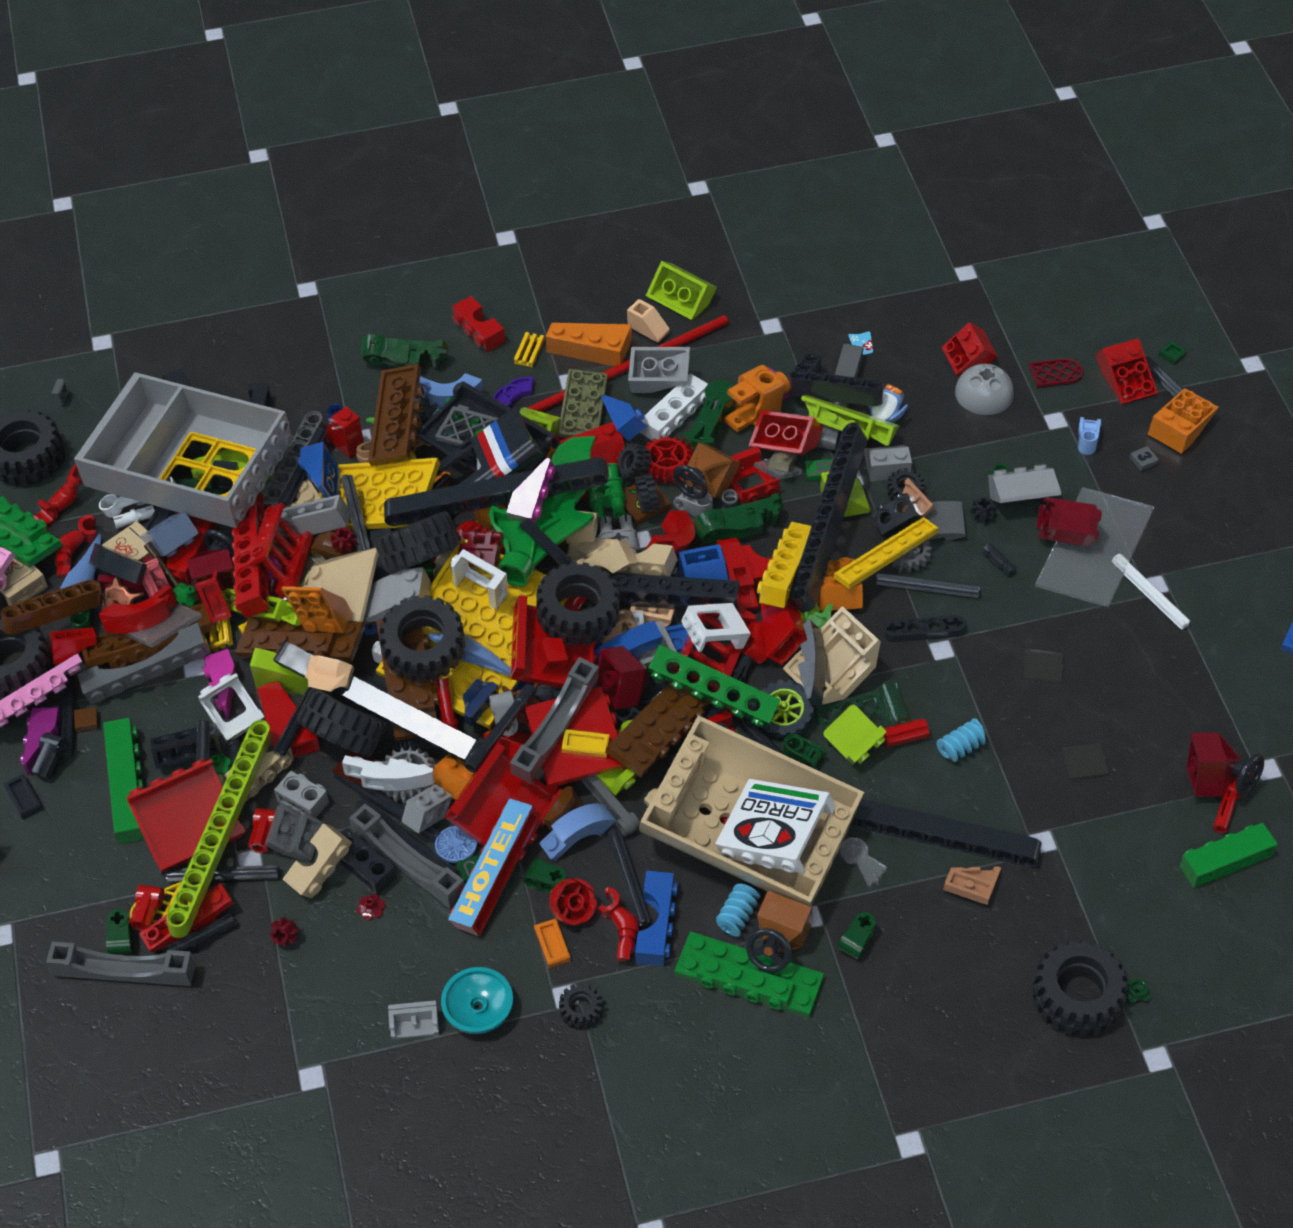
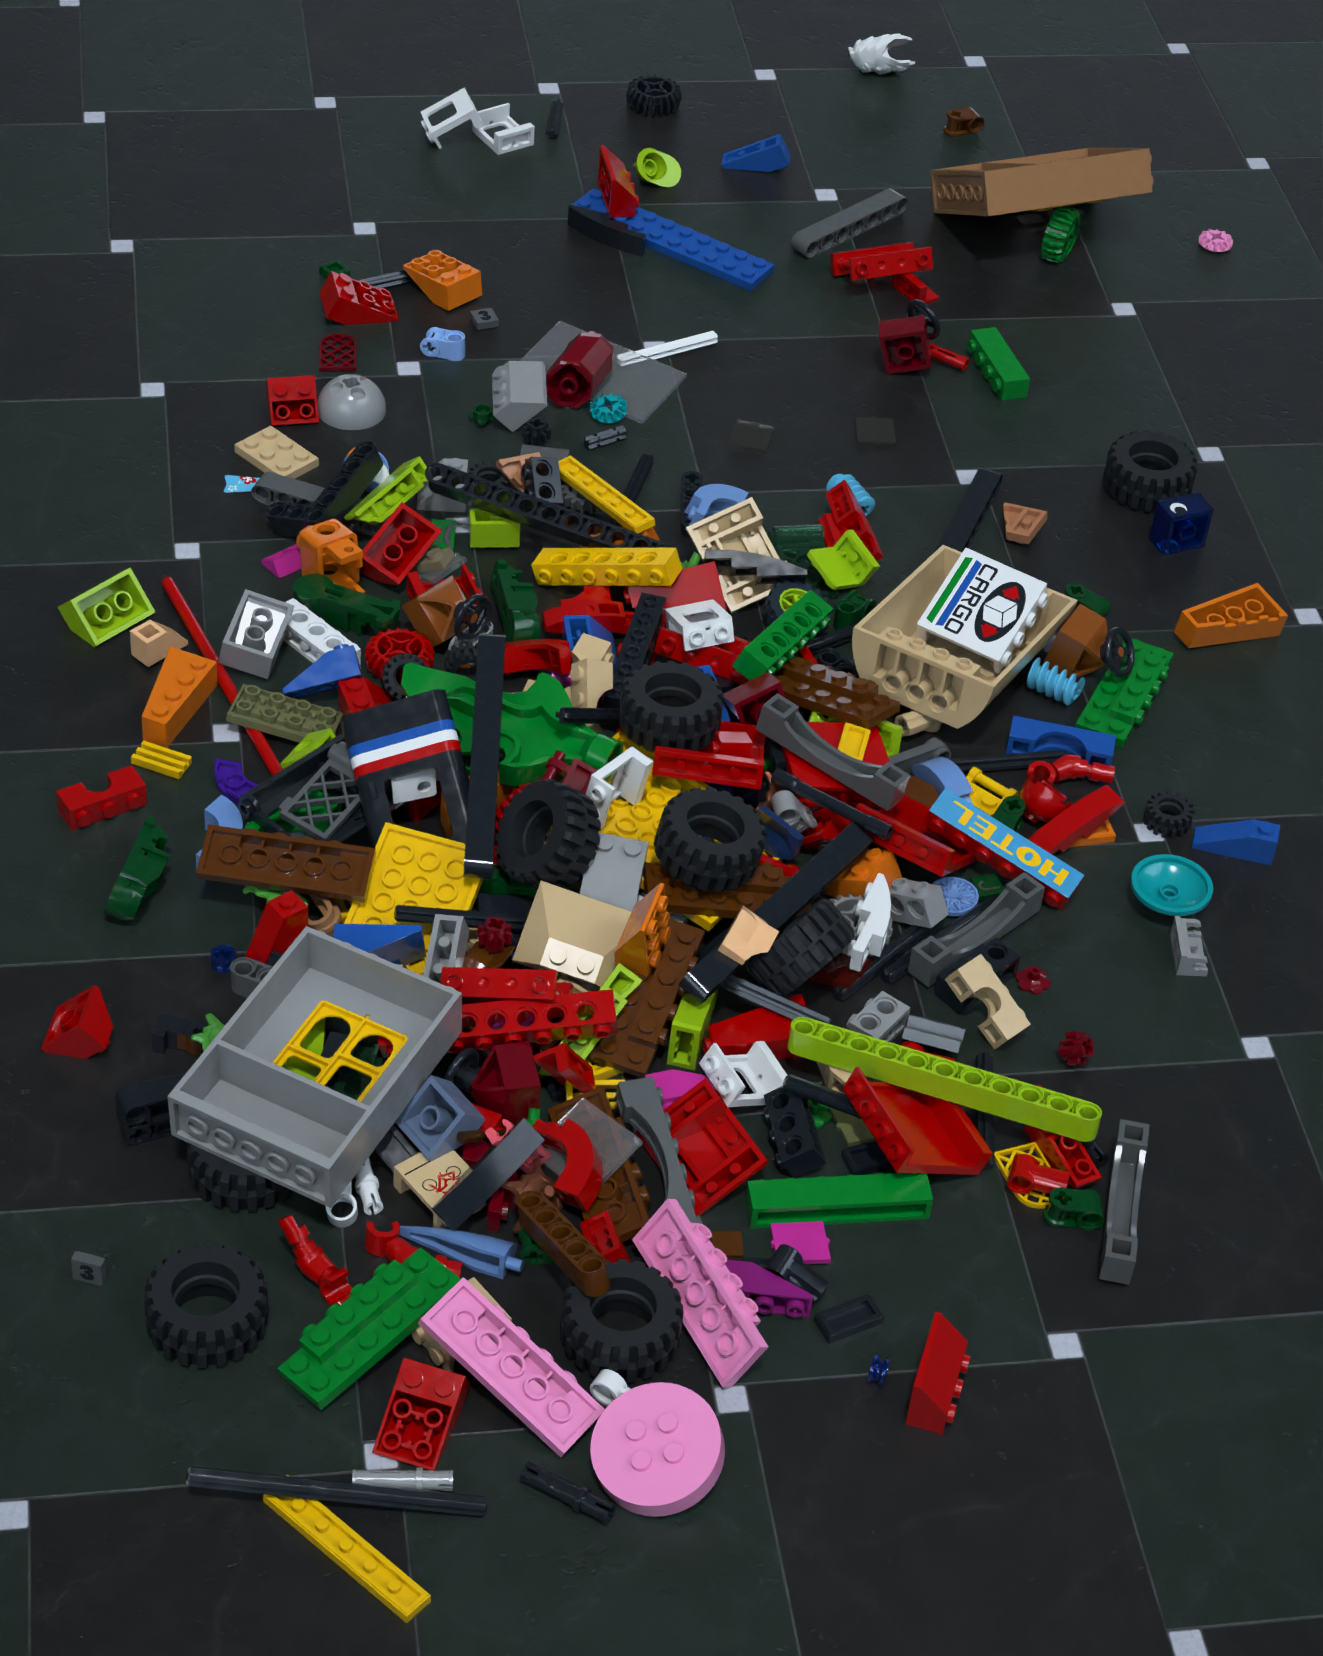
camera: 90 degrees left, 10 degrees down
slope [507,458,555,524] -> none
none -> red slope [41,985,113,1059]
none -> tan plate [234,426,319,479]
none -> teal gear [590,392,627,423]
none -> red slope [635,1078,769,1216]
none -> medium blue arch [684,484,749,525]
none -> dark pink piece [770,1221,831,1264]
none -> red slope [825,480,884,561]
none -> yellow plate [966,767,1019,816]
none -> red slope [1028,785,1125,855]
none -> clear blue brick [1149,492,1214,556]
none -> orange wedge [1174,583,1288,648]
none -> blue slope [1192,819,1280,866]

